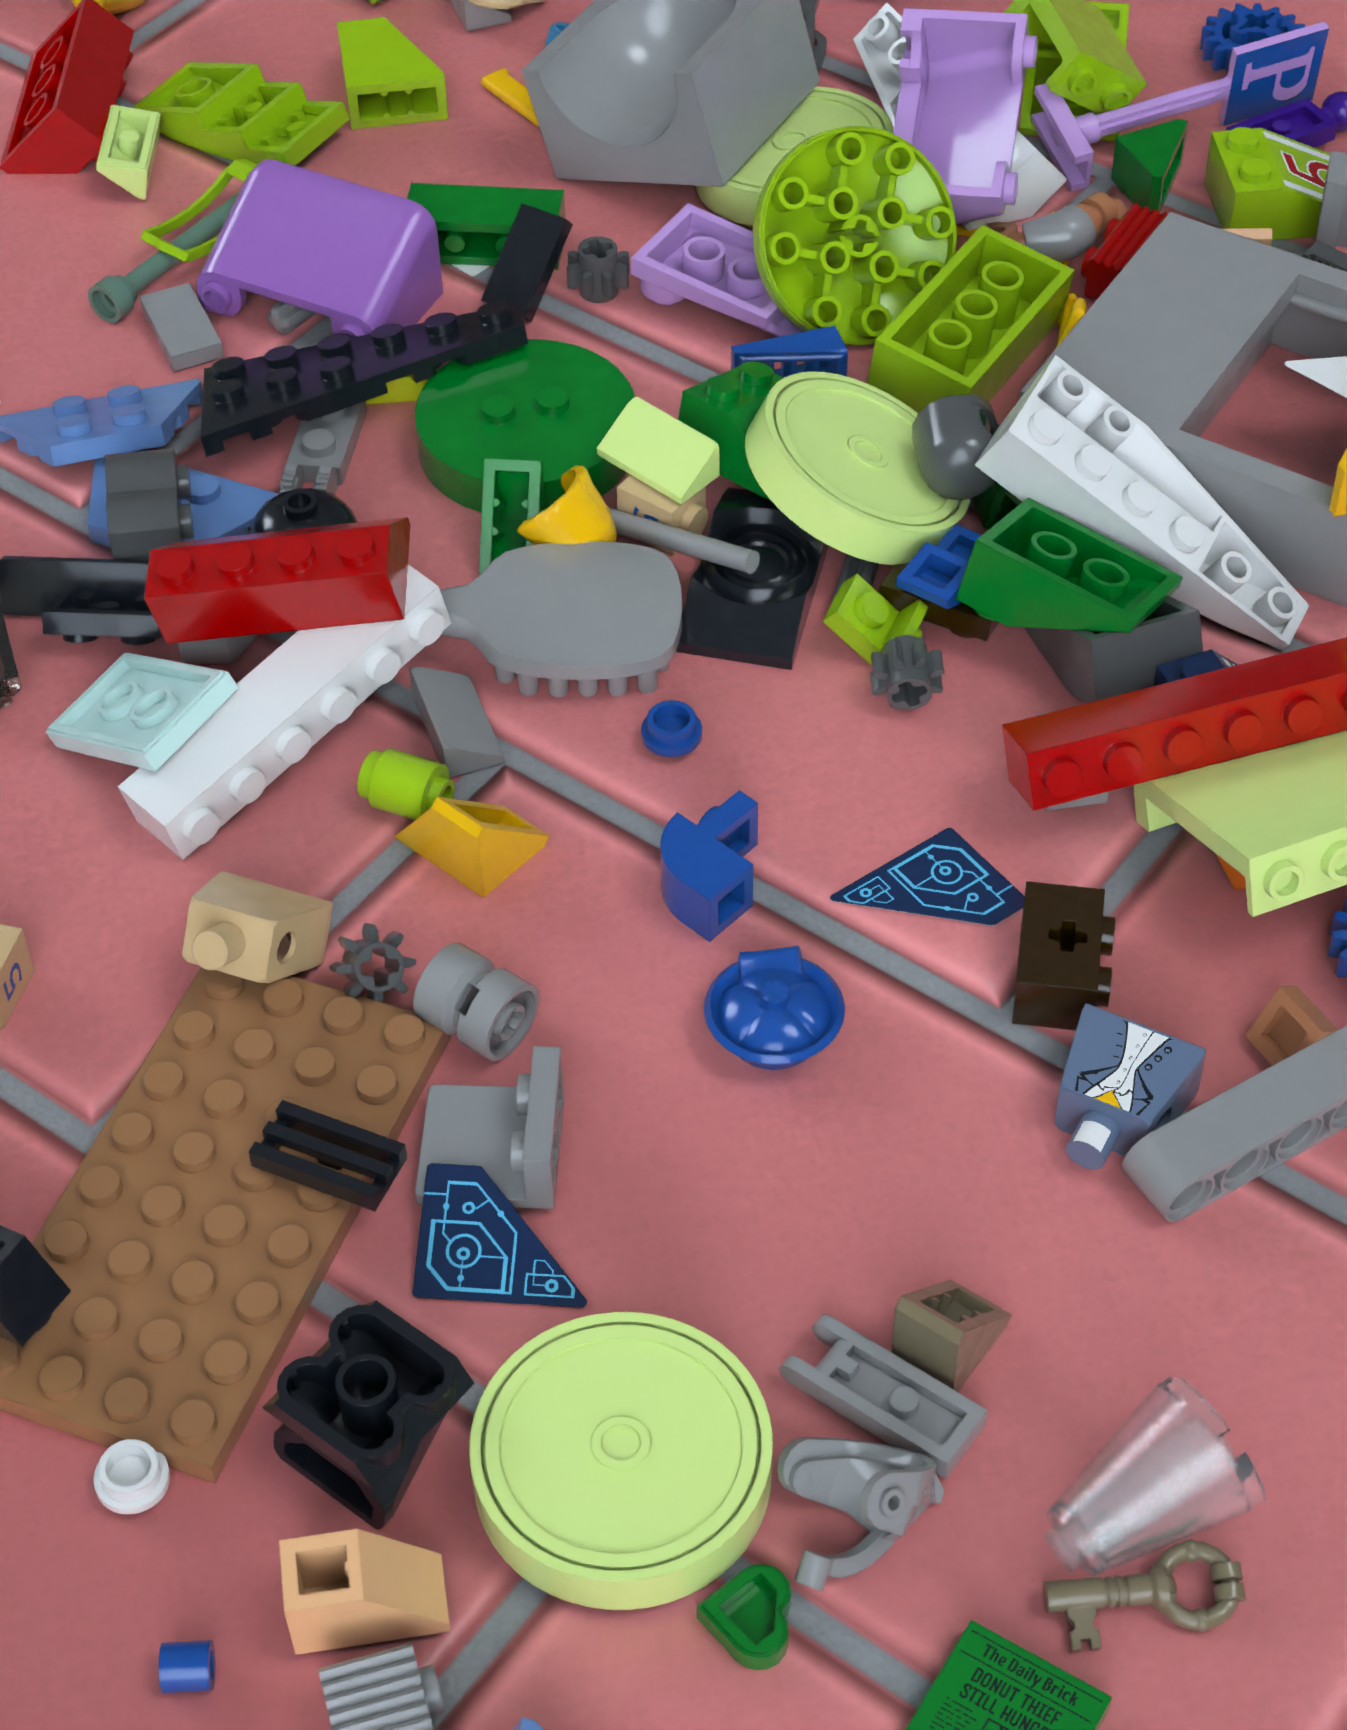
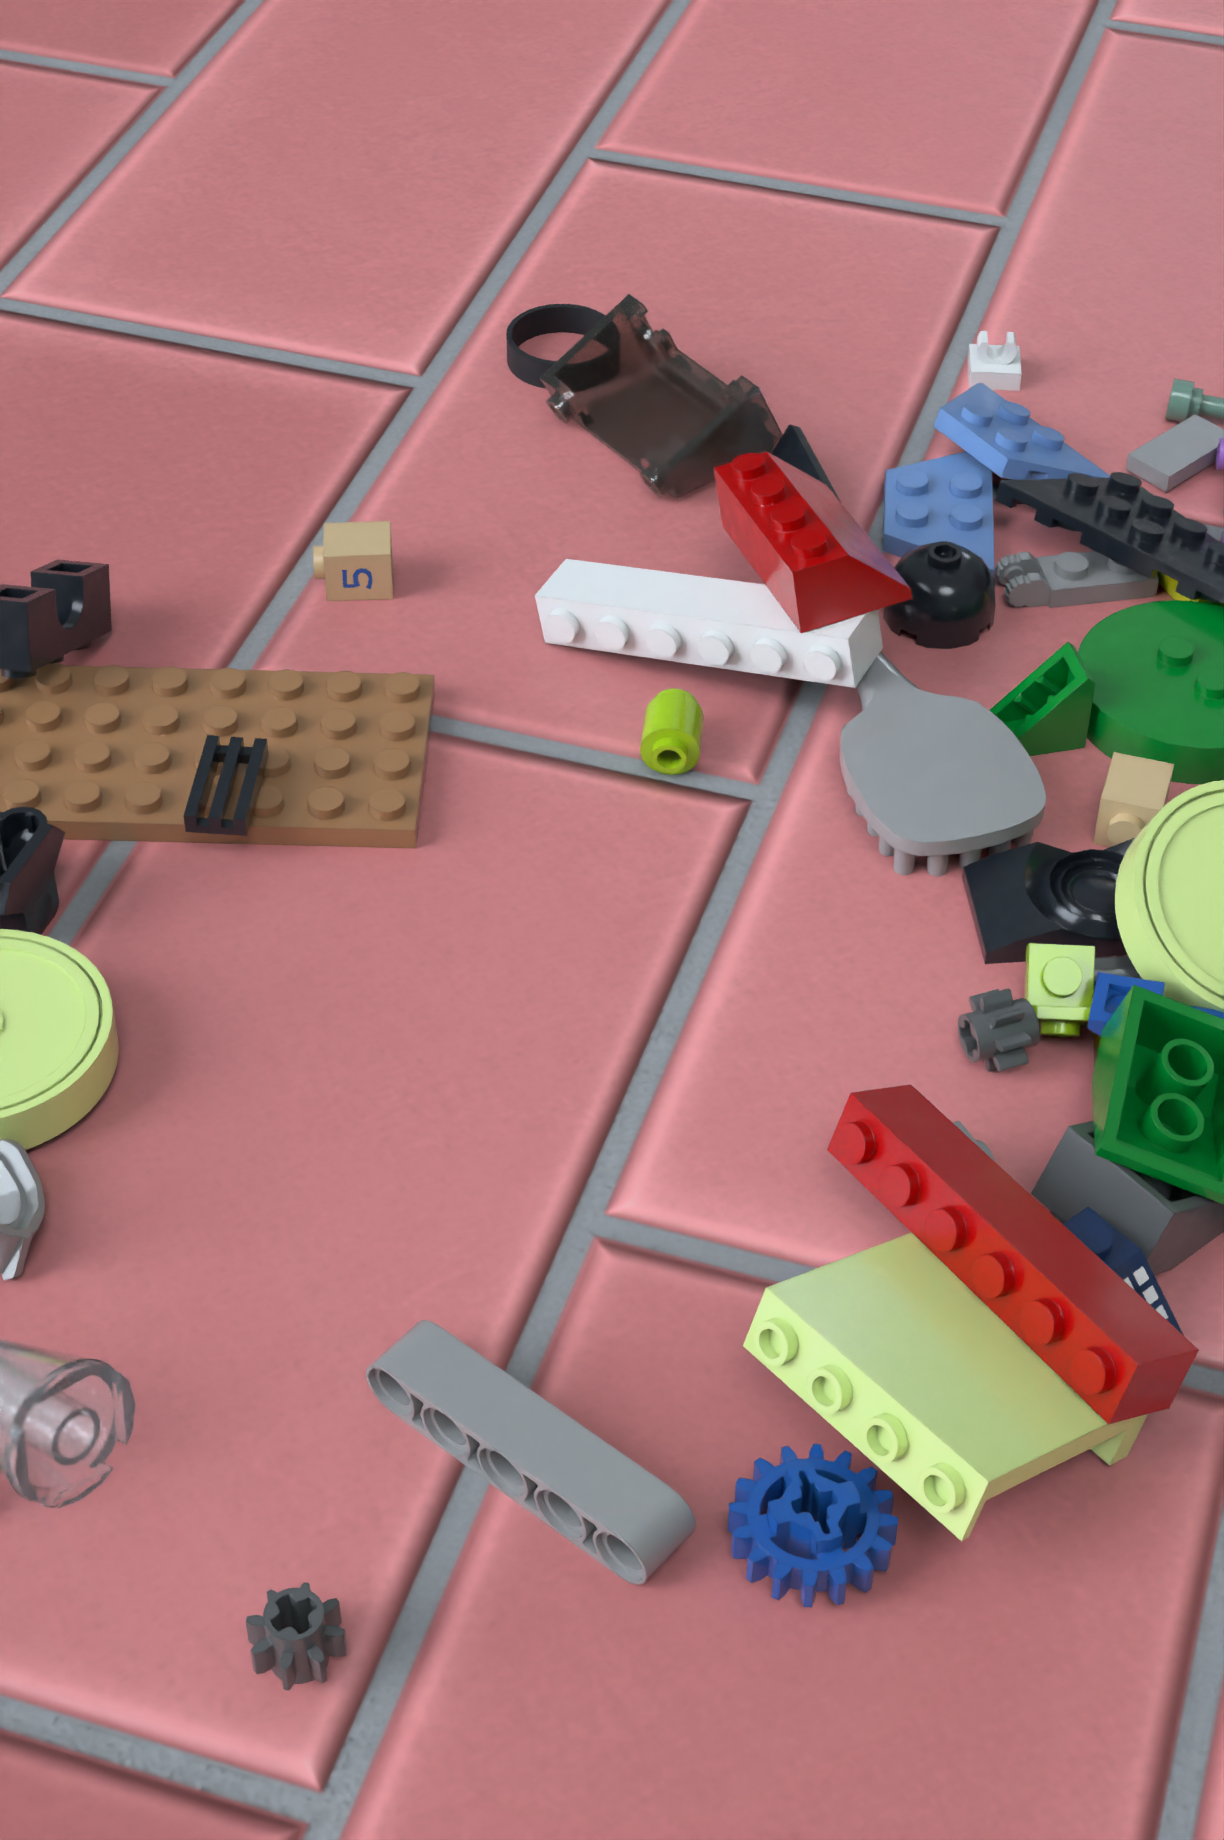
camera: 70 degrees right, 5 degrees down
light aqua tile [45,652,239,771] -> none
dark grey brick [105,448,194,560] -> none
tan torso [182,871,333,983] -> none
dark grey gear [329,923,416,1002] -> none
yellow slope [394,797,550,898] -> none
light grey slope [409,667,505,778] -> none
dark blue sticker [412,1163,587,1308] -> none
light grey wheel [413,943,540,1061] -> none
light grey bracket [415,1046,565,1209] -> none
yellow hair [517,465,617,545] -> none
yellowish green slope [597,397,720,505] -> none
light grey bar [608,507,760,574] -> none
blue plate [641,700,702,757] -> none
blue brick [660,790,758,942] -> none
blue piece [704,946,845,1070] -> none
light grey hinge [779,1314,988,1479] -> none
dark blue sticker [830,828,1024,926] -> none
dark tan slope [892,1280,1012,1392] -> none
dark brown brick [1012,881,1115,1030] -> none
sand blue torso [1054,1003,1207,1170] -> none
nougat tile [1245,986,1338,1066] -> none

